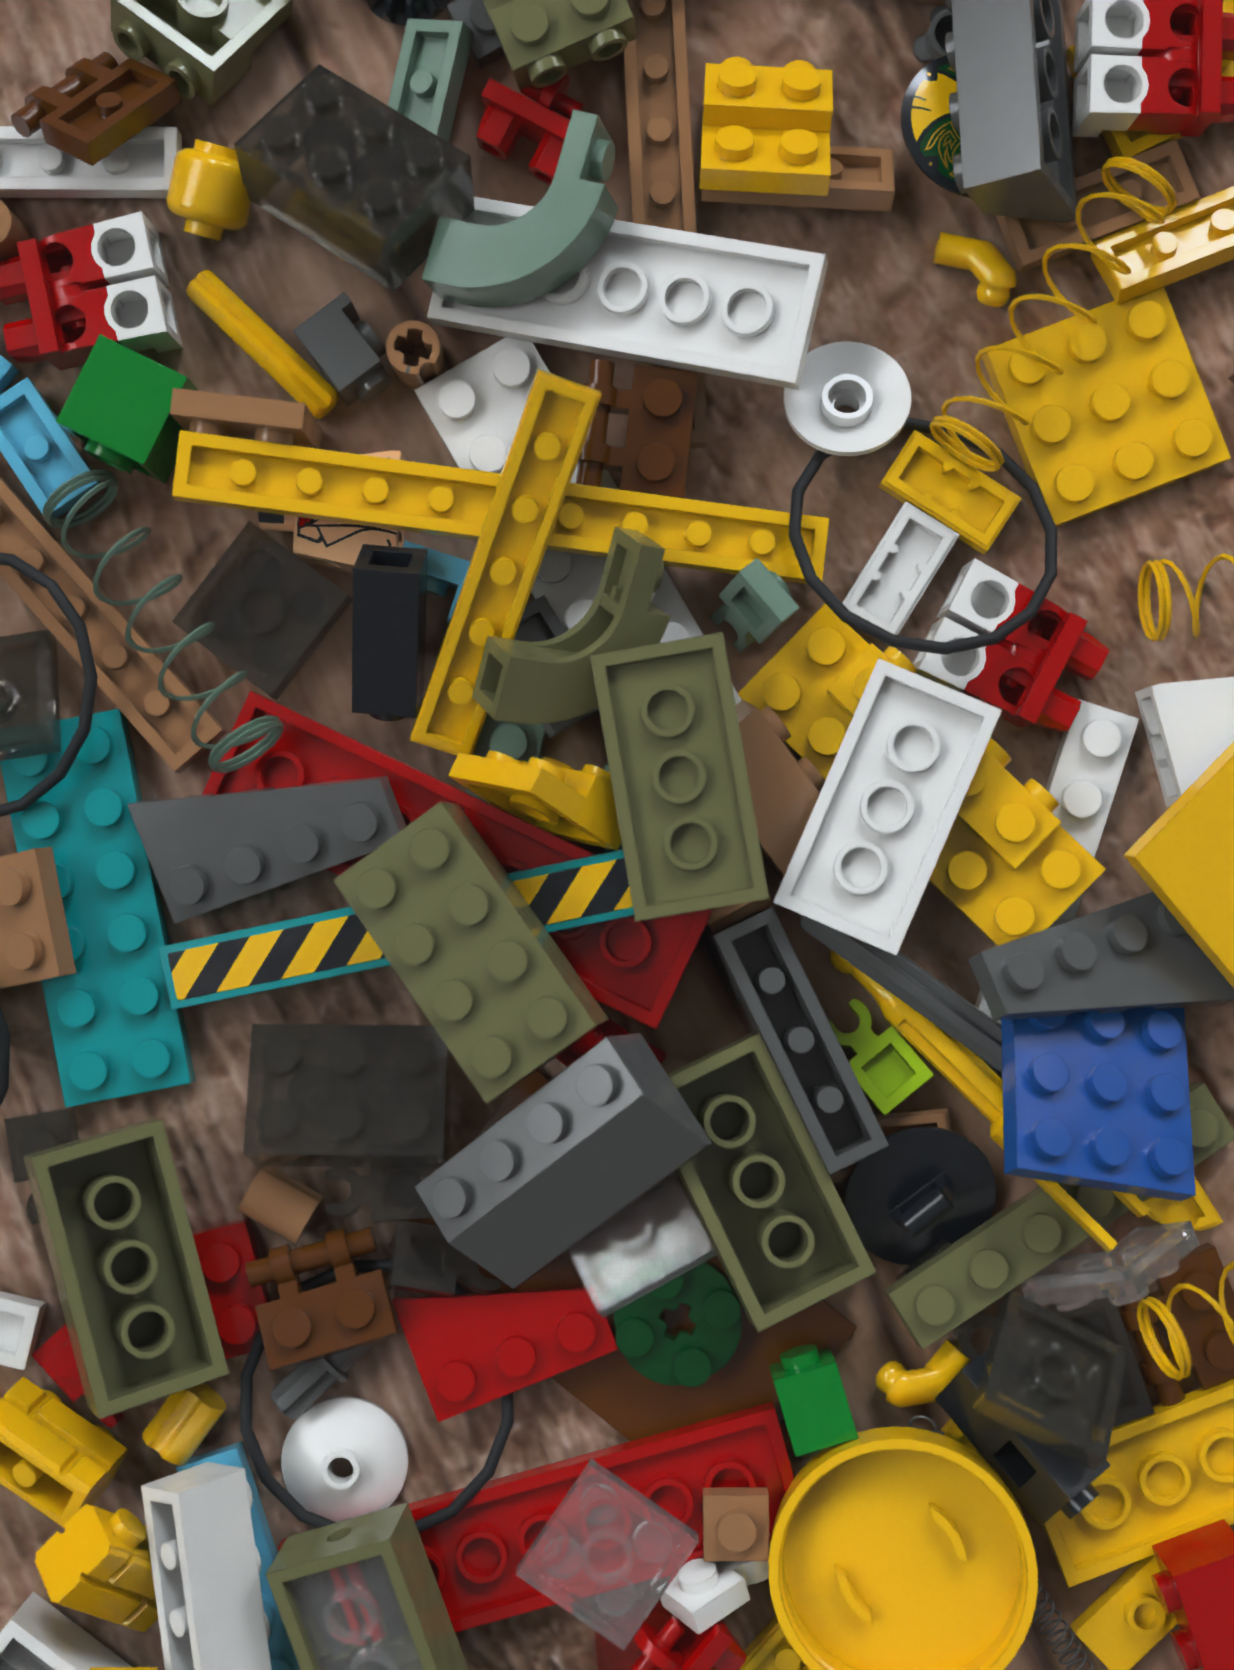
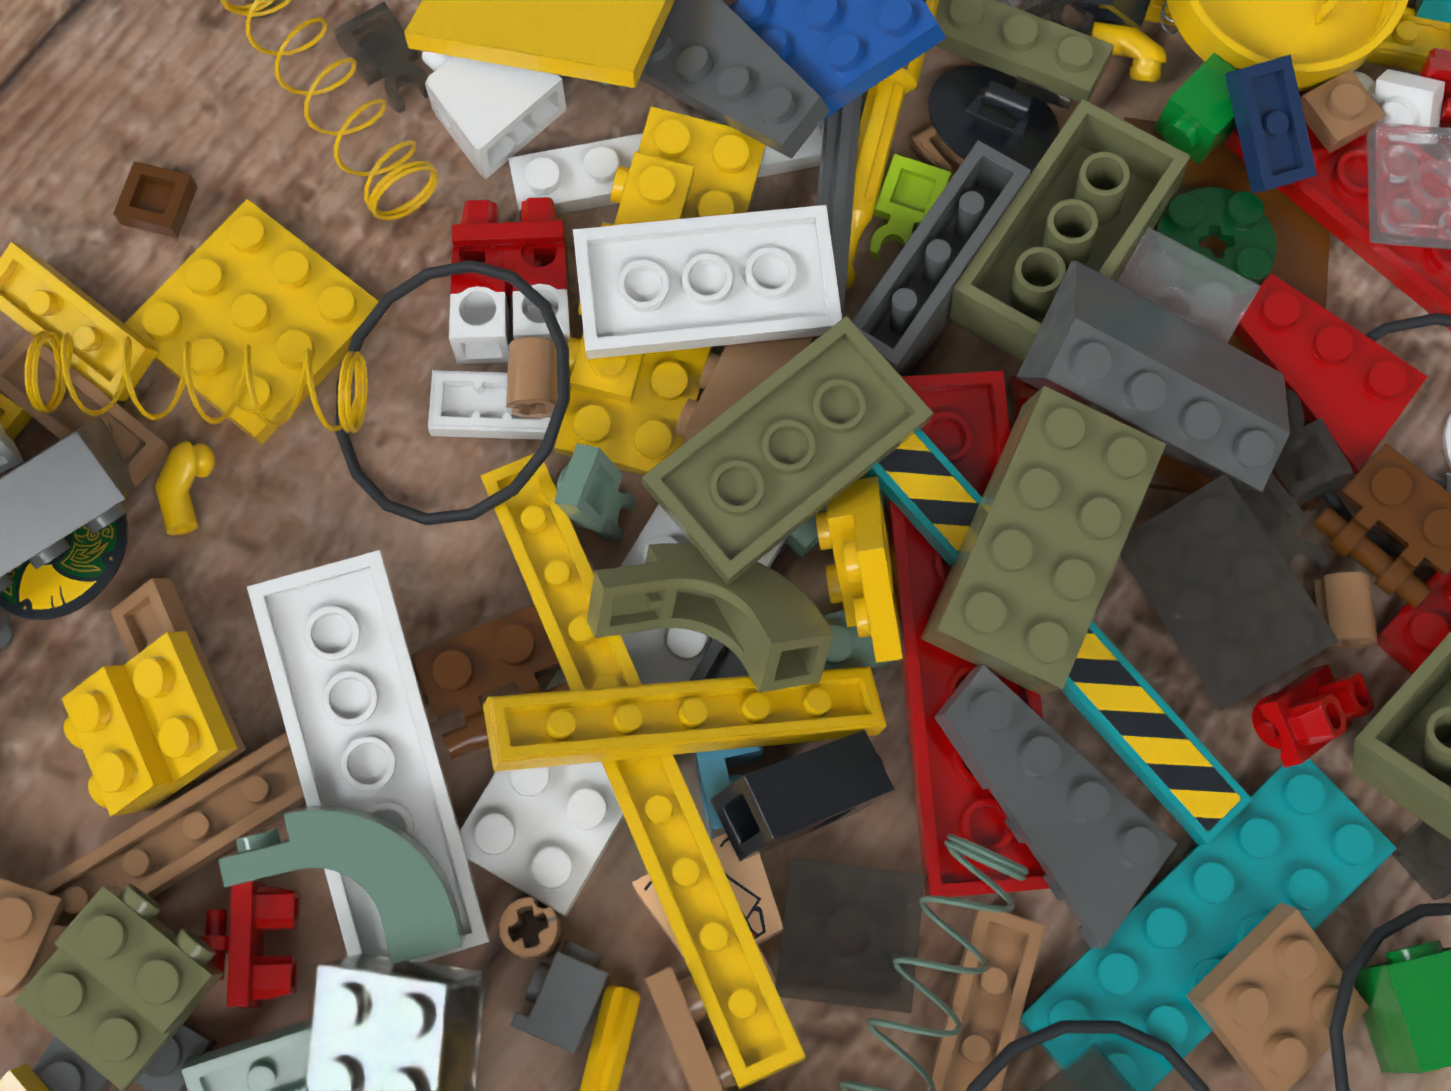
camera: 120 degrees left, 15 degrees down
white dish [783,341,911,456] -> none
yellow plate [878,430,1022,555] -> none
none -> medium nougat piece [506,337,557,418]
none -> dark blue plate [1225,55,1317,193]
none -> red hips [1251,664,1374,768]

